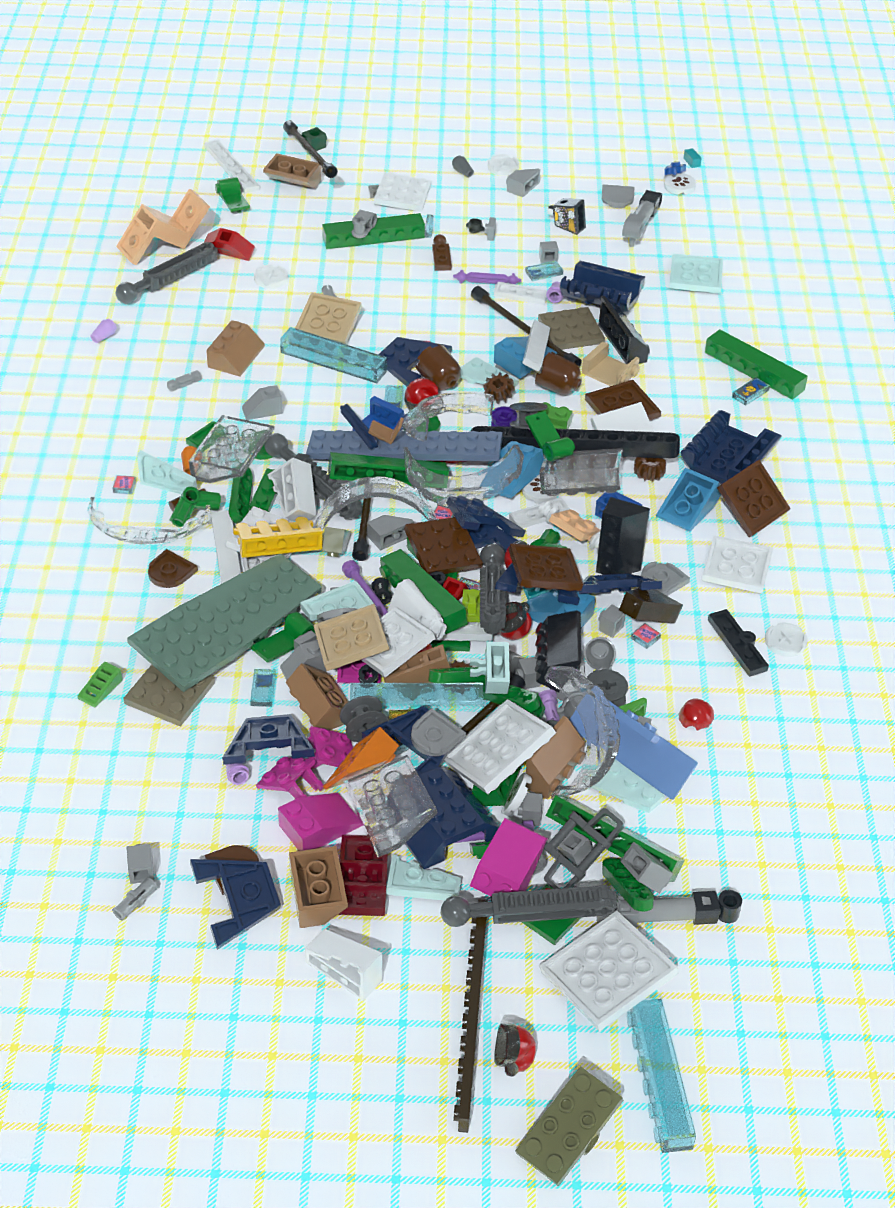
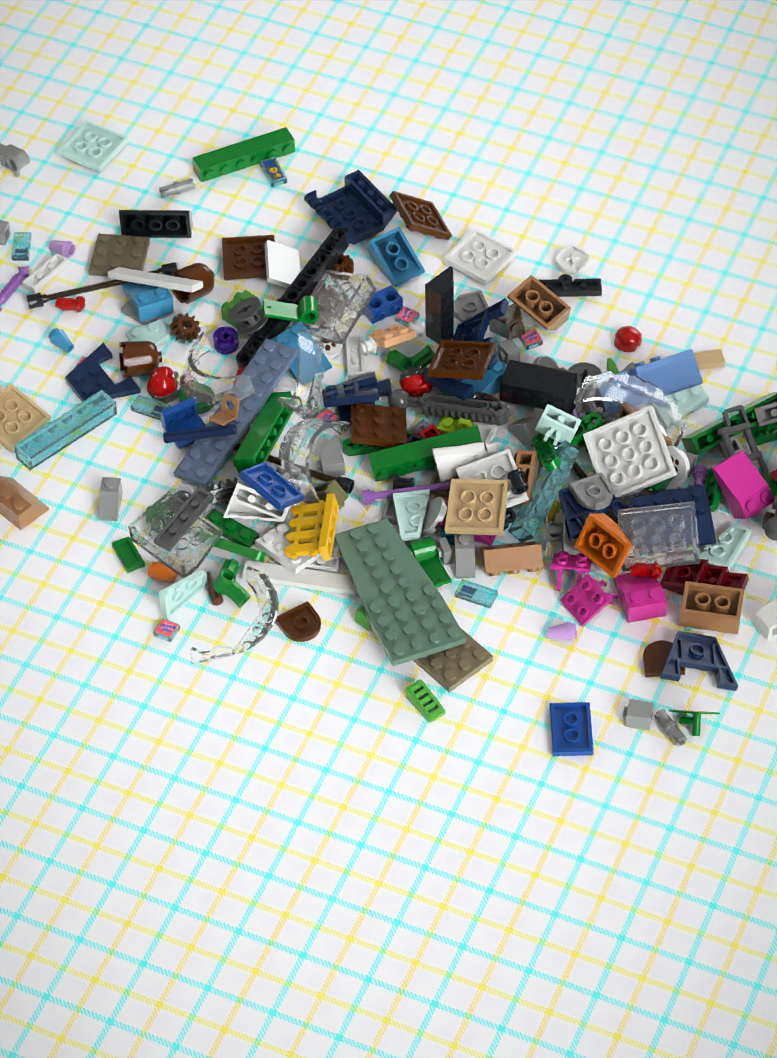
camera: 65 degrees left, 5 degrees up
light grey axle [167,370,202,391] -> none
dark blue wing [222,714,315,765] -> none
dark blue slope [560,260,646,312] -> none
tan panel [582,342,640,386] -> none
none -> dark azure cone [48,327,74,353]
none -> red arm [55,296,86,313]
none -> flat silver tile [154,487,214,551]
none -> light grey pin [159,178,195,198]
none -> blue tile [239,462,305,511]
none -> medium nougat slope [507,275,571,330]
none -> black bush [507,469,529,495]
none -> blue tile [549,702,594,756]
none -> red arm [630,561,662,579]
none -> green shield [669,709,720,736]
none -> tan tile [694,349,726,370]

